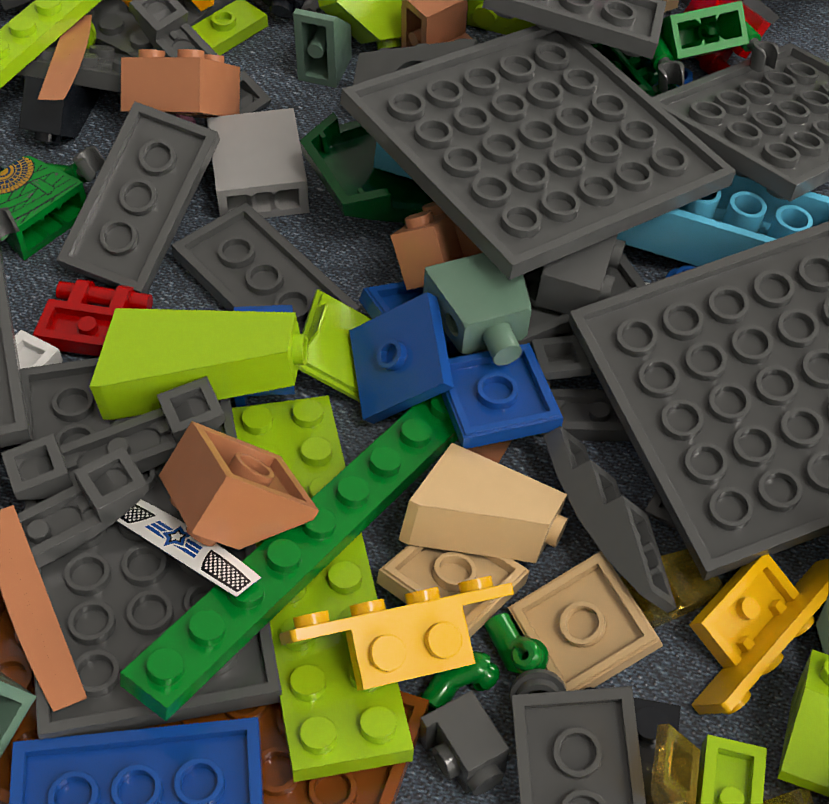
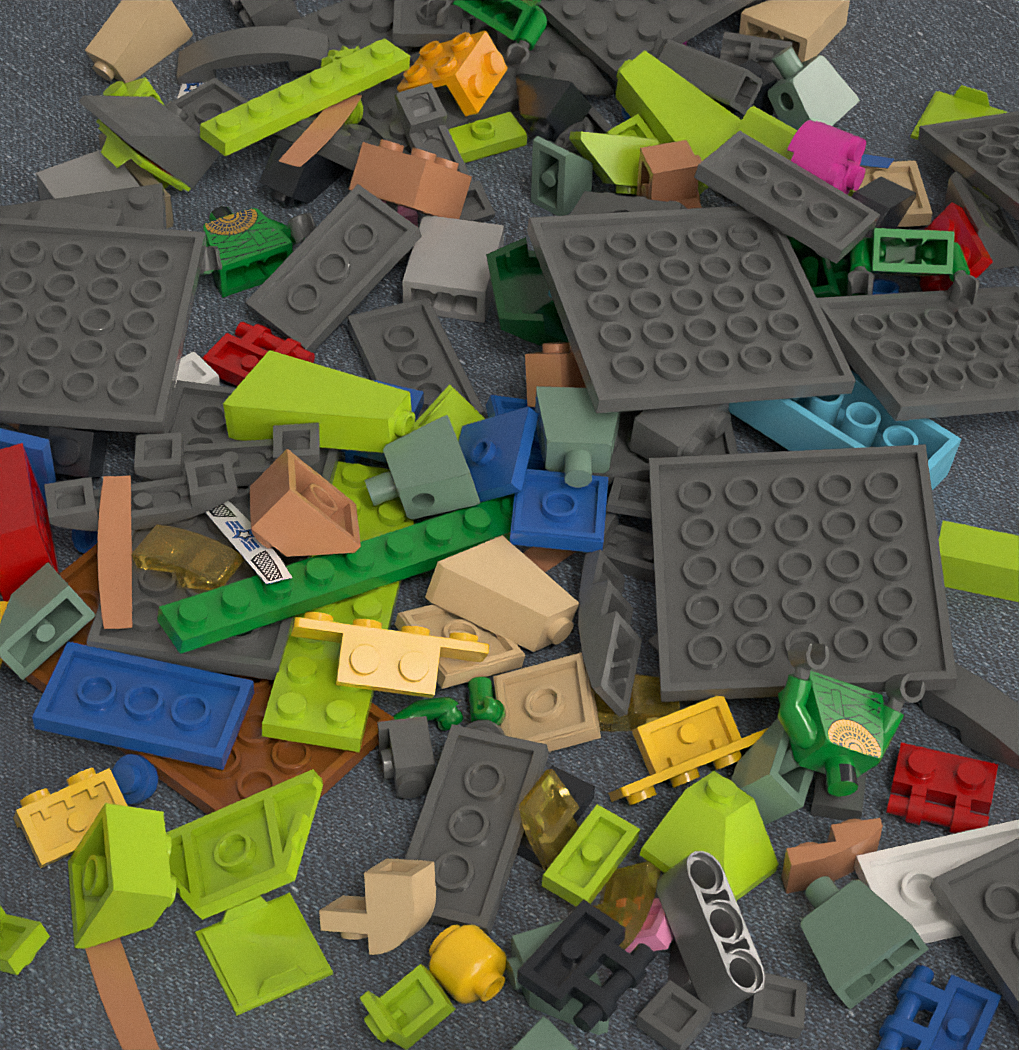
camera: 20 degrees right, 5 degrees down
none -> clear yellow slope [131,524,244,590]
none -> sand green torso [365,415,480,519]

